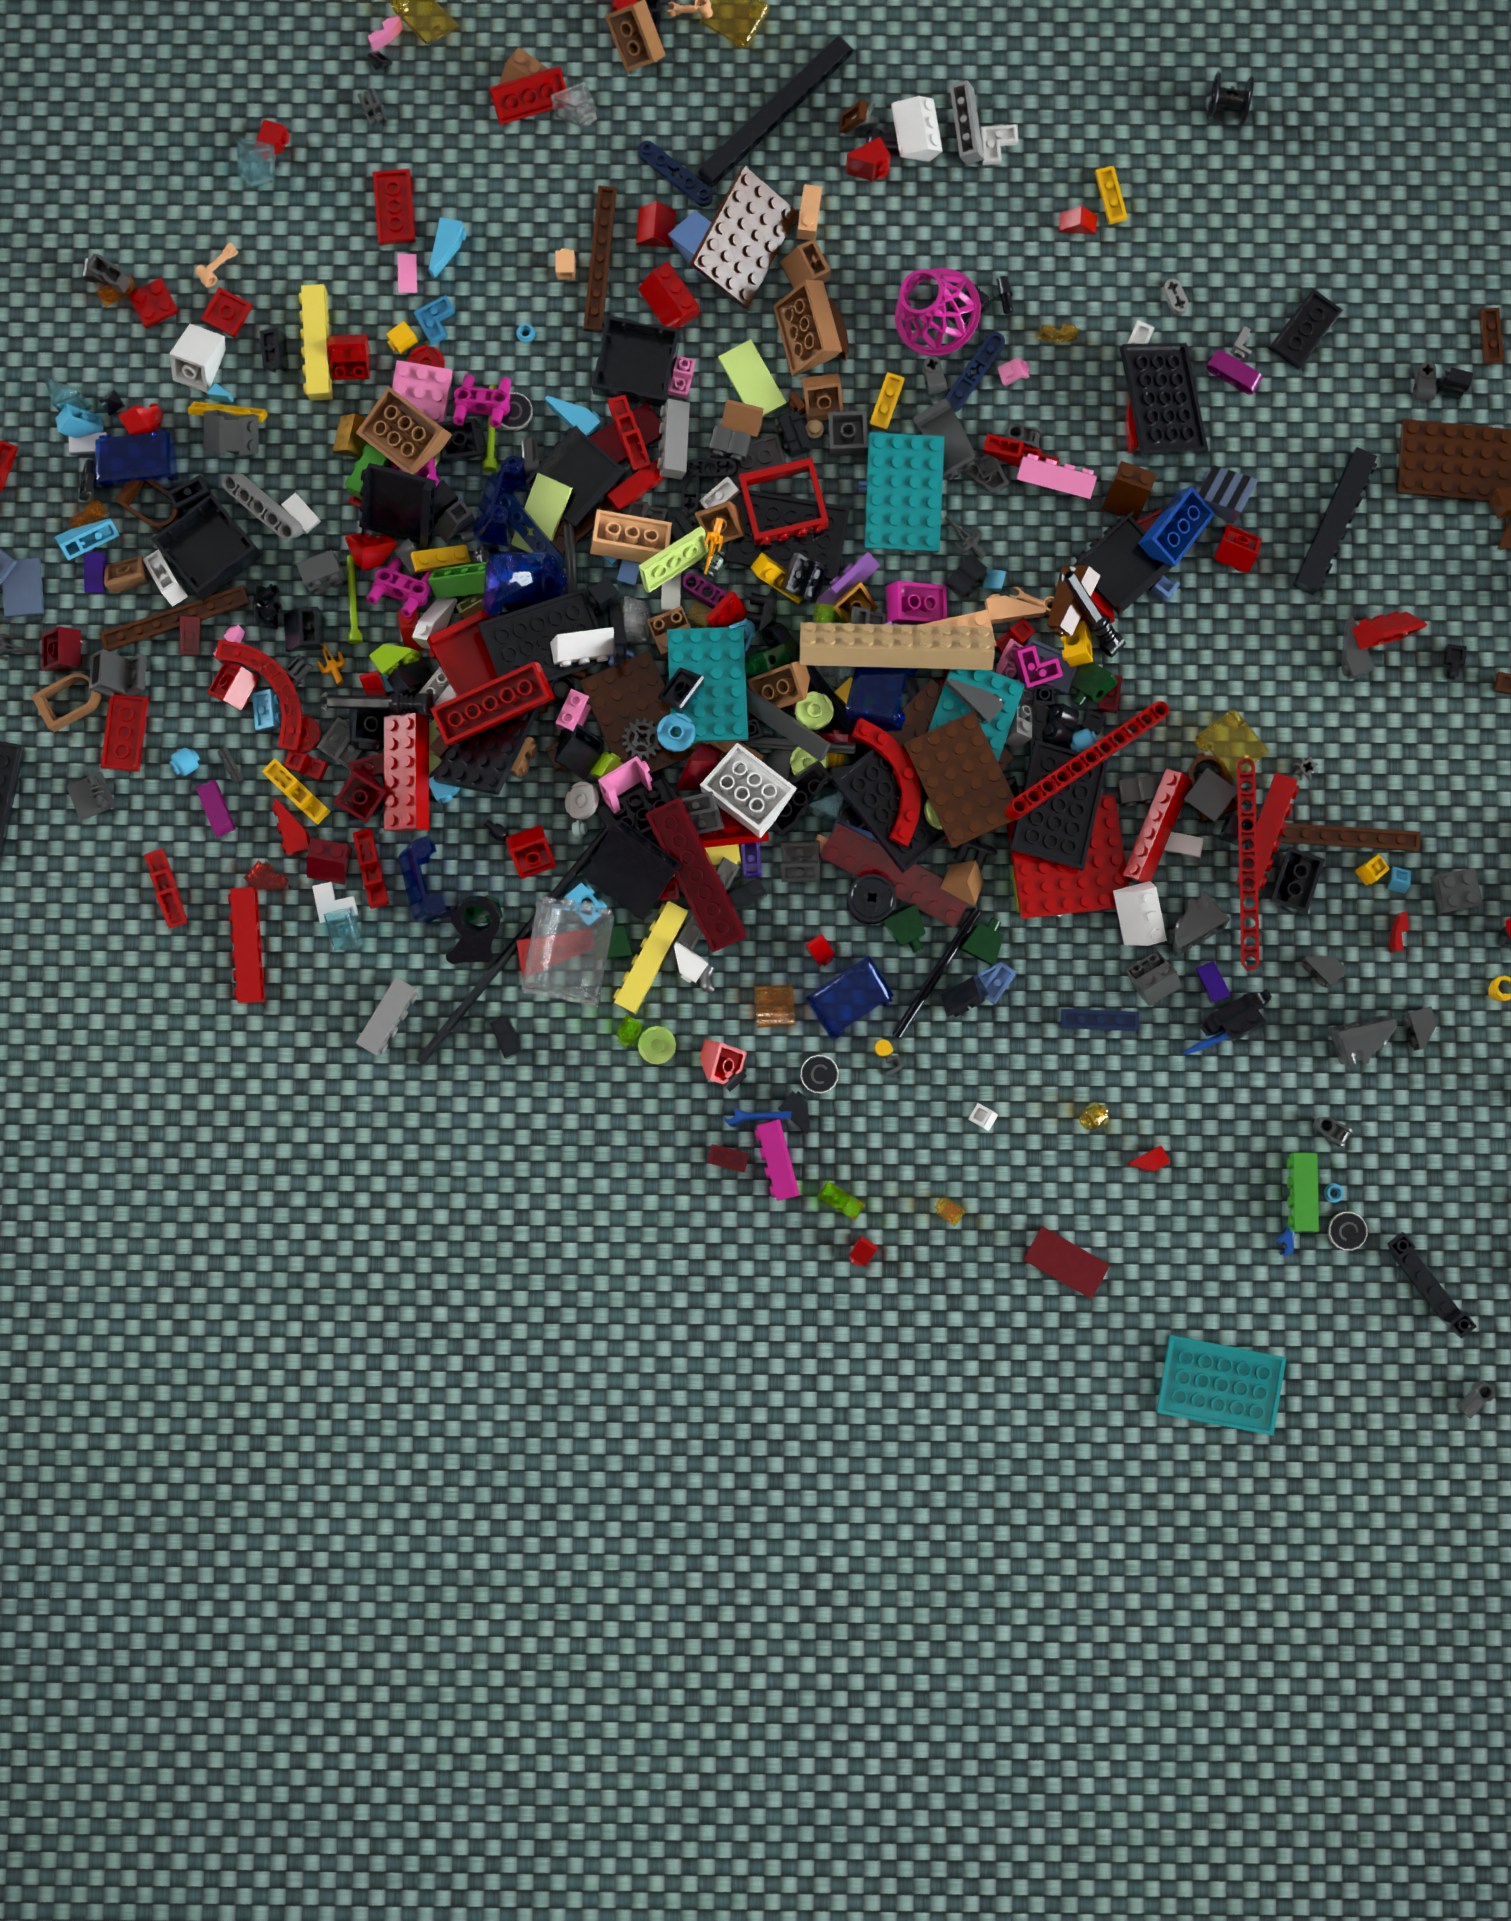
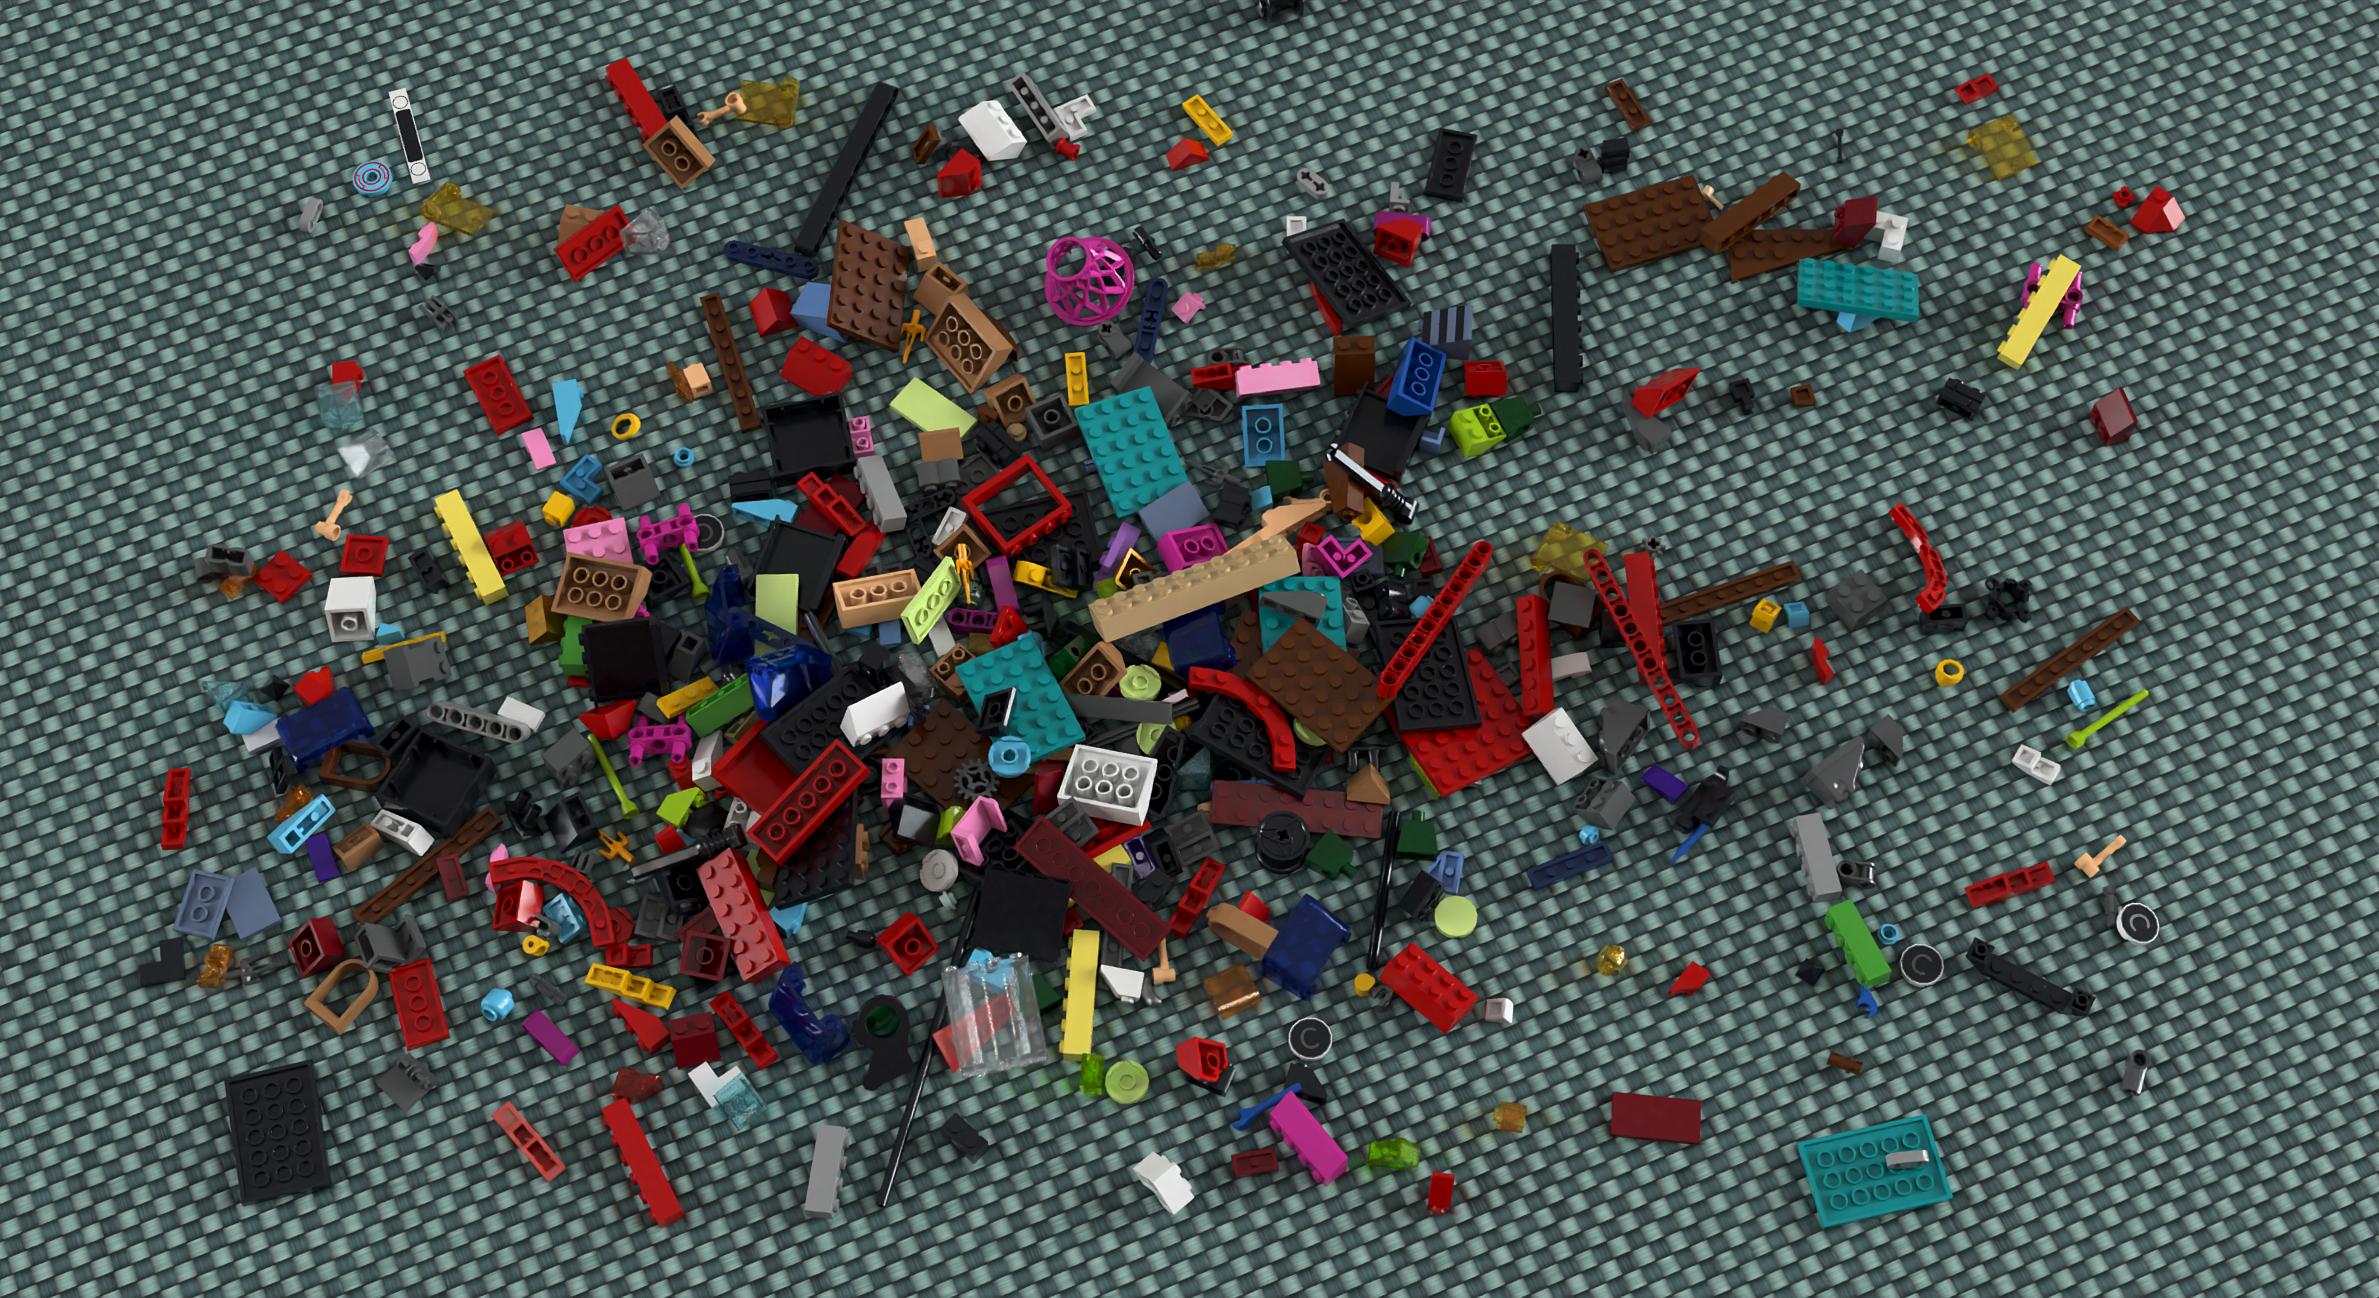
camera: 25 degrees left, 20 degrees down
none -> clear slope [337,428,394,479]
none -> leg [522,914,561,956]
none -> dark grey slope [605,453,661,513]
none -> yellow piece [611,413,641,440]
none -> clear orange slope [666,361,694,404]
none -> black brick [728,469,773,504]
none -> light orange piece [900,309,926,364]
none -> magenta beam [985,555,1020,614]
none -> red bush [1055,137,1080,161]
none -> white brick [1133,1152,1194,1214]
none -> sand blue tile [1137,480,1210,544]
none -> black slope [1143,827,1183,878]
none -> light nougat brick [1152,938,1175,985]
none -> red slope [1167,857,1227,939]
none -> medium nougat window [1206,903,1279,964]
none -> dark azure slope [1242,404,1285,467]
none -> dark green torso [1265,460,1314,504]
none -> red slope [1373,219,1424,268]
none -> red brick [1379,942,1479,1034]
none -> yellowish green tile [1434,896,1478,938]
none -> lime slope [1447,404,1507,458]
none -> dark green torso [1490,396,1541,443]
none -> dark grey tile [1495,662,1521,688]
none -> medium azure plate [1579,824,1599,845]
none -> light grey brick [1790,813,1842,903]
none -> black slope [1795,958,1825,987]
none -> reddish brown pin [1827,1051,1863,1076]
none -> light grey beam [1885,1150,1929,1169]
none -> red slope [1964,861,2056,908]

